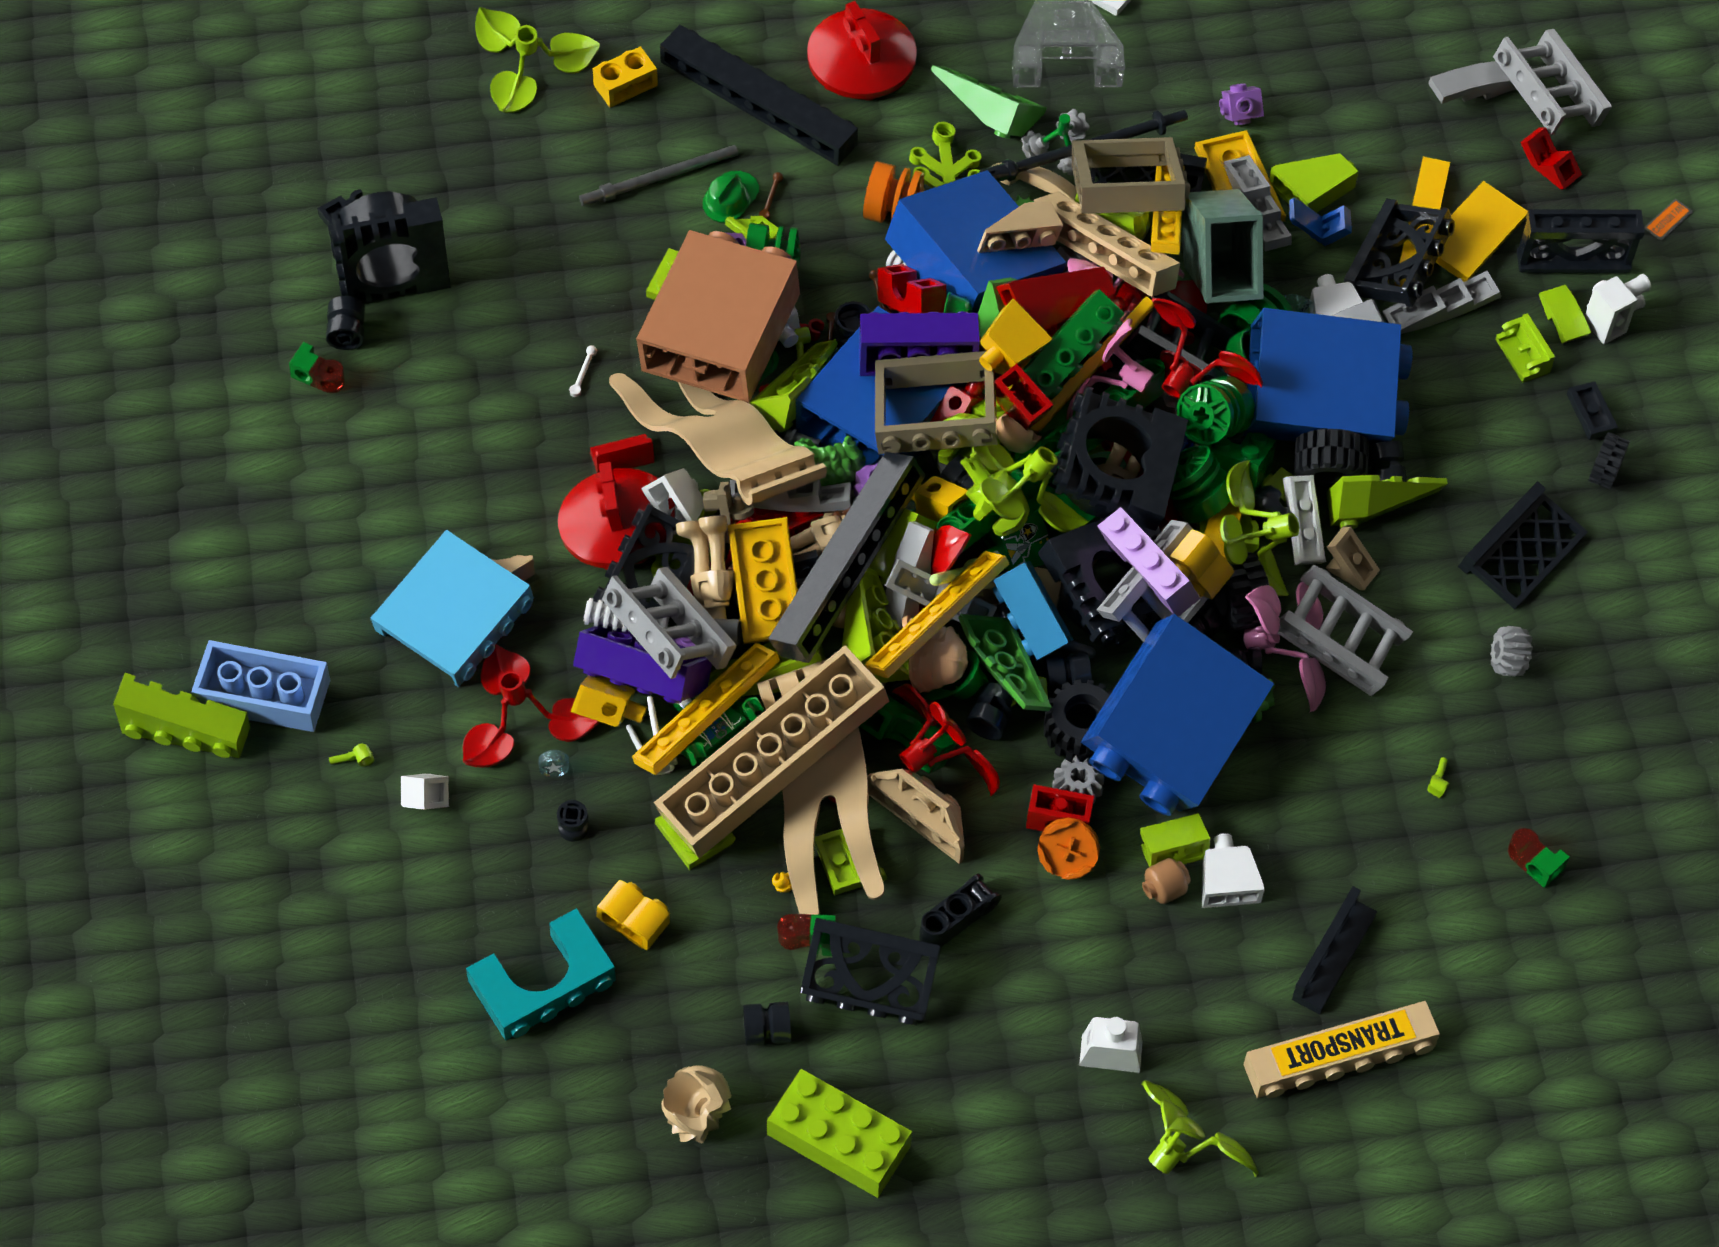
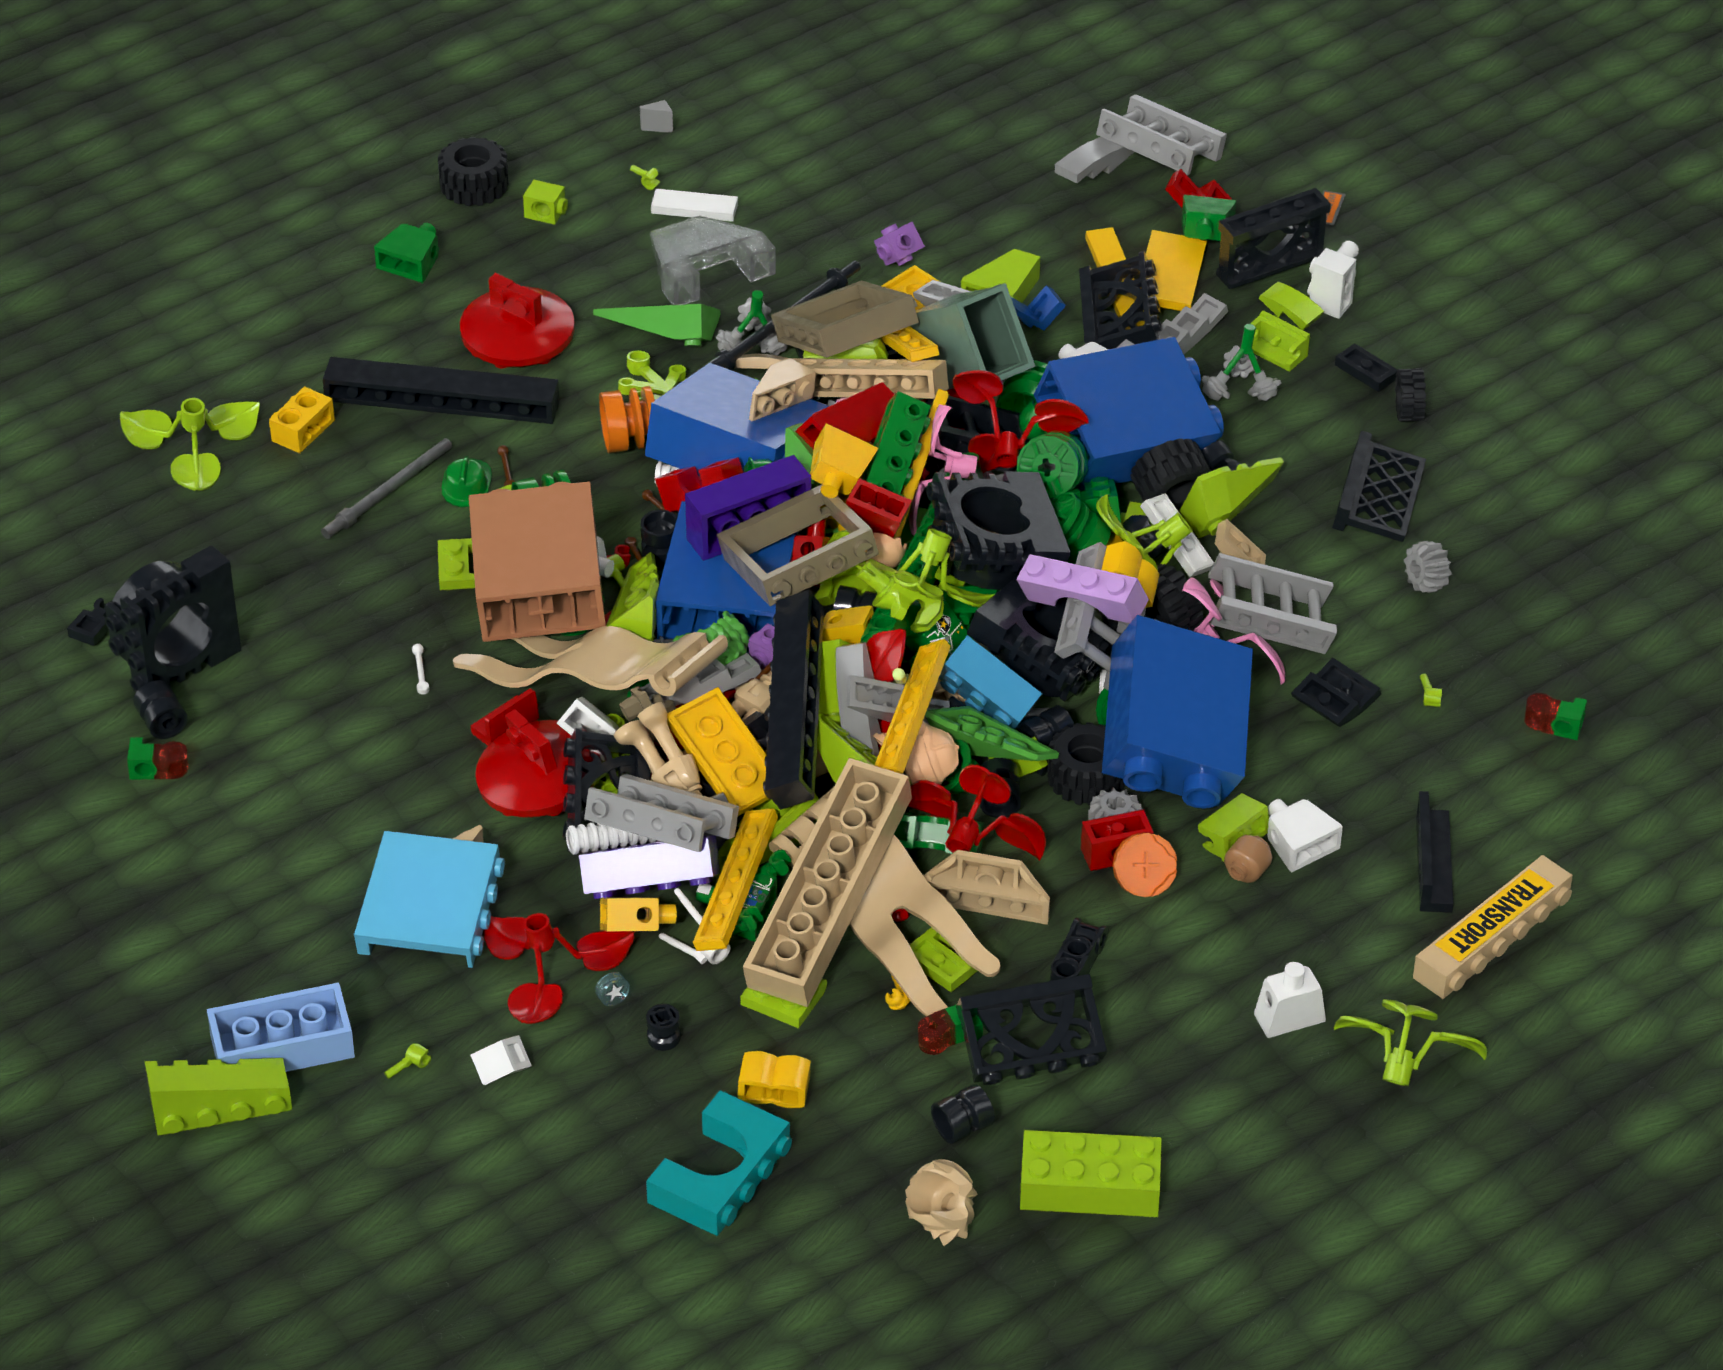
camera: 25 degrees left, 15 degrees down
none -> green torso [1181,195,1237,241]
none -> light grey plant [1201,324,1281,401]
none -> black slope [1291,657,1381,727]

